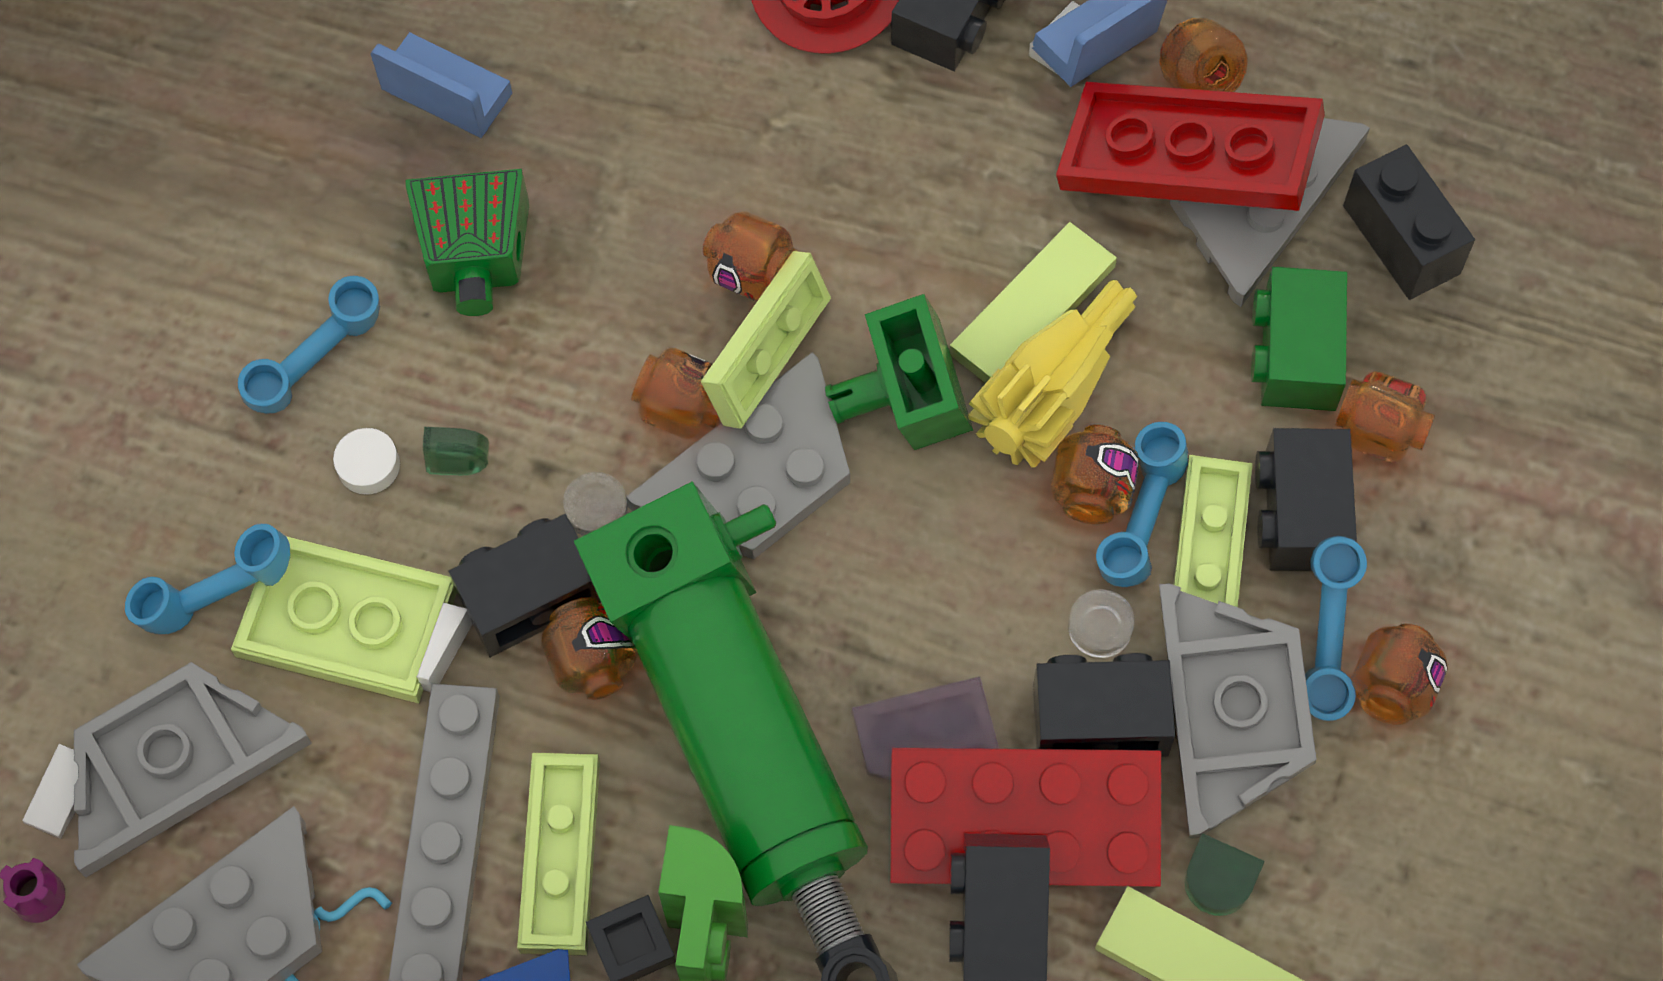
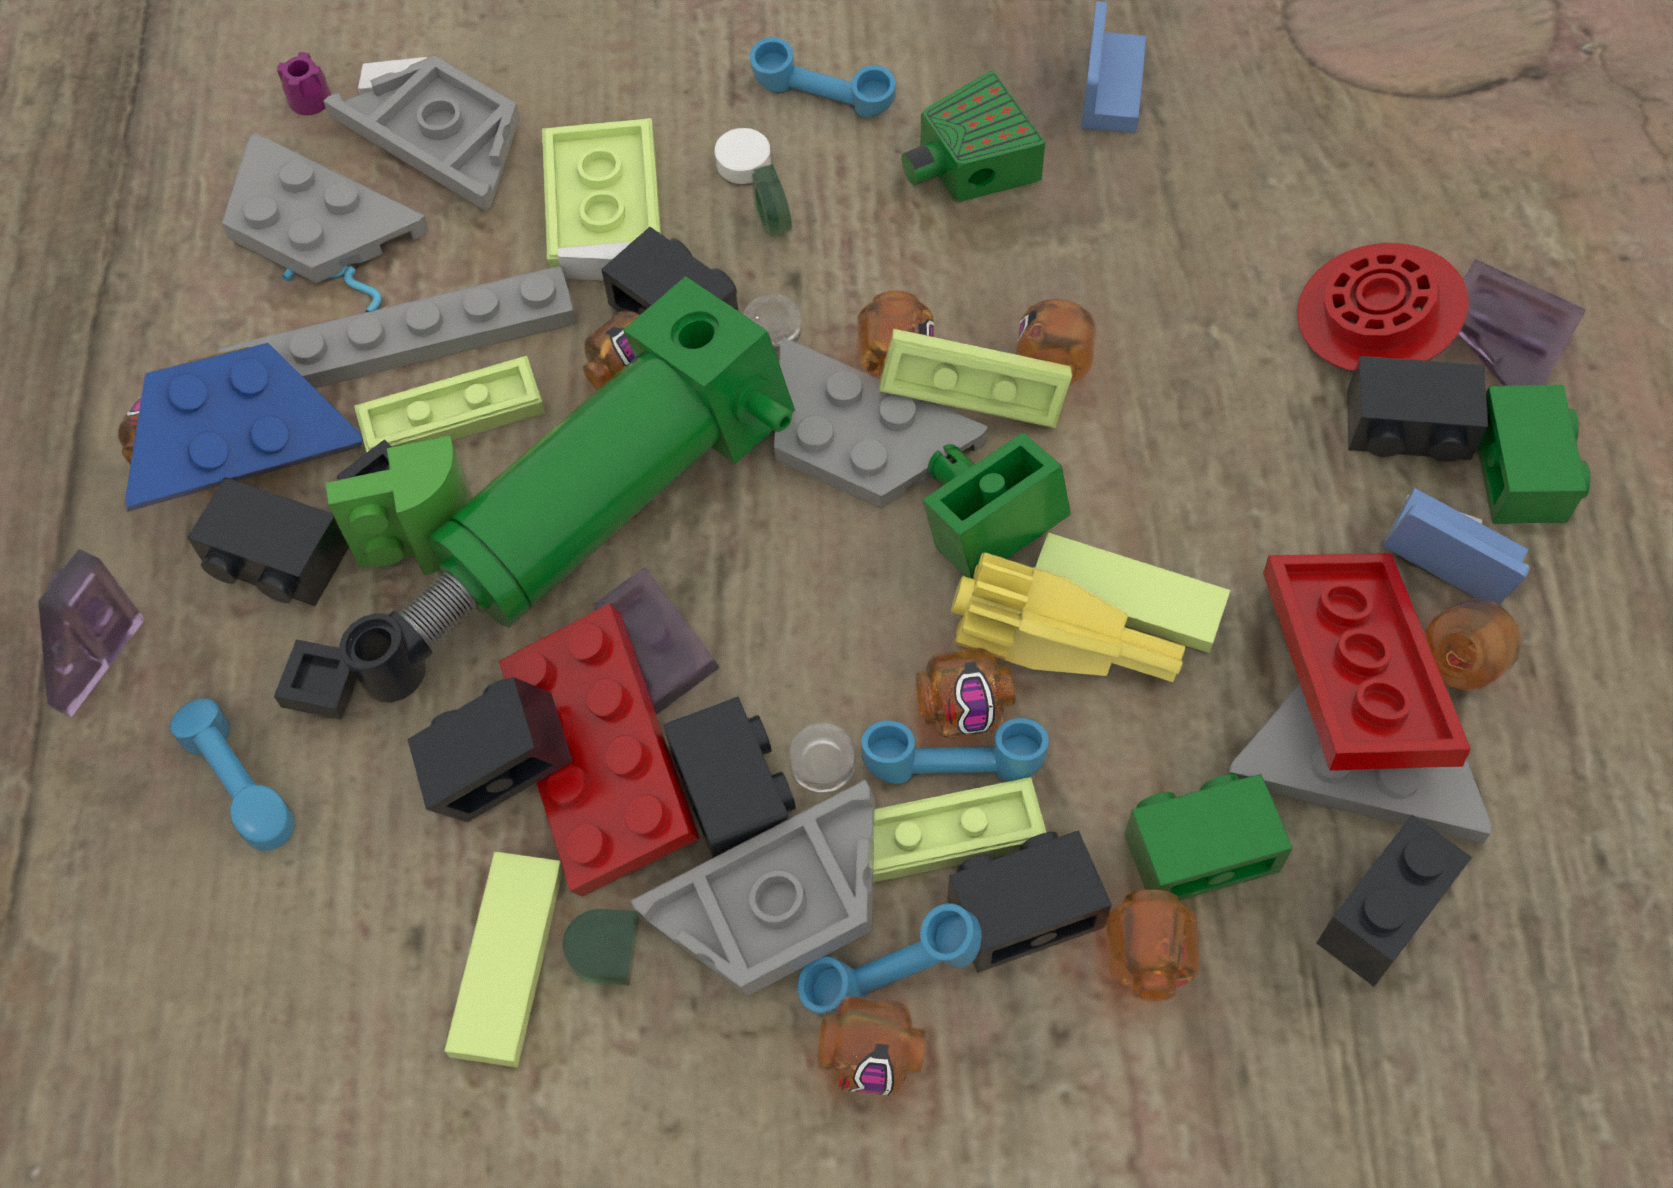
camera: 70 degrees right, 5 degrees down
dark azure bar [125,524,290,634] -> none

